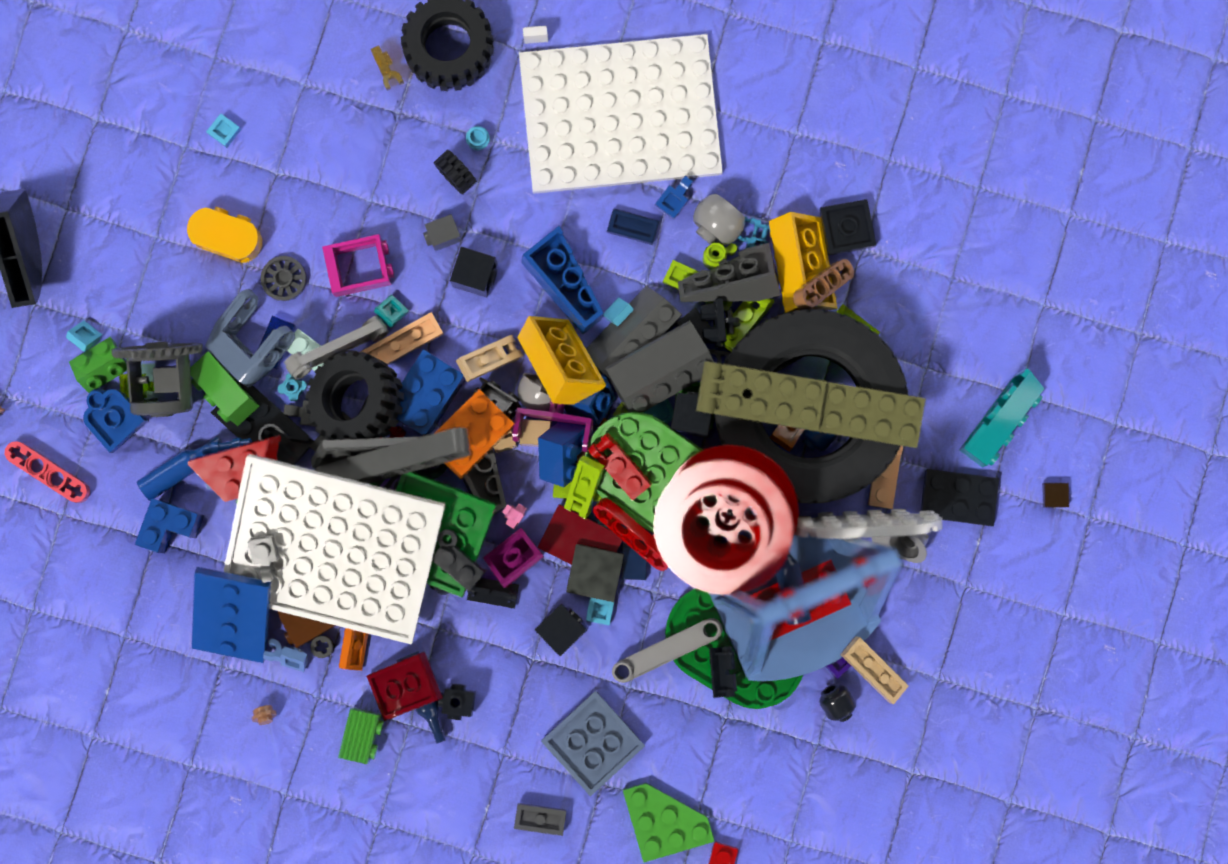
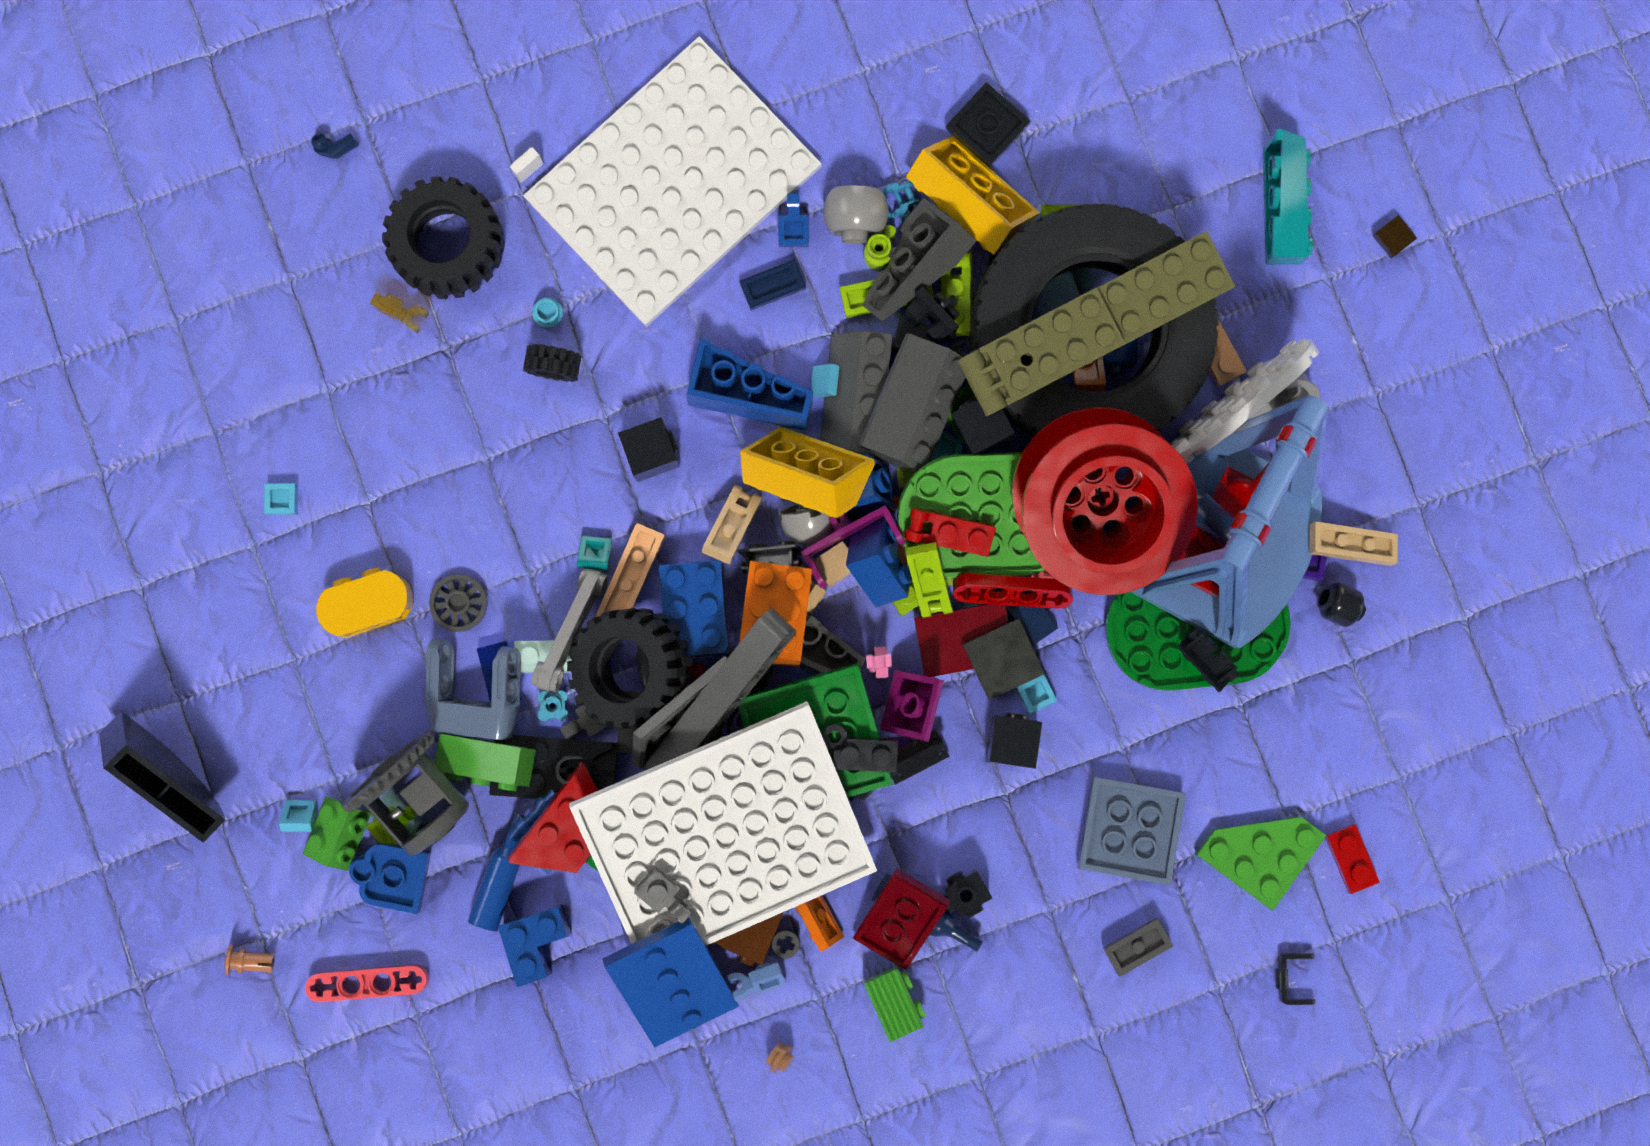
camera: 35 degrees left, 0 degrees up
dark pink window [322,234,394,297] -> none
dark grey brick [423,214,462,251] -> none
light grey piece [612,618,723,683] -> none
medium nougat beam [793,259,854,310] -> none
black plate [921,469,999,527] -> none

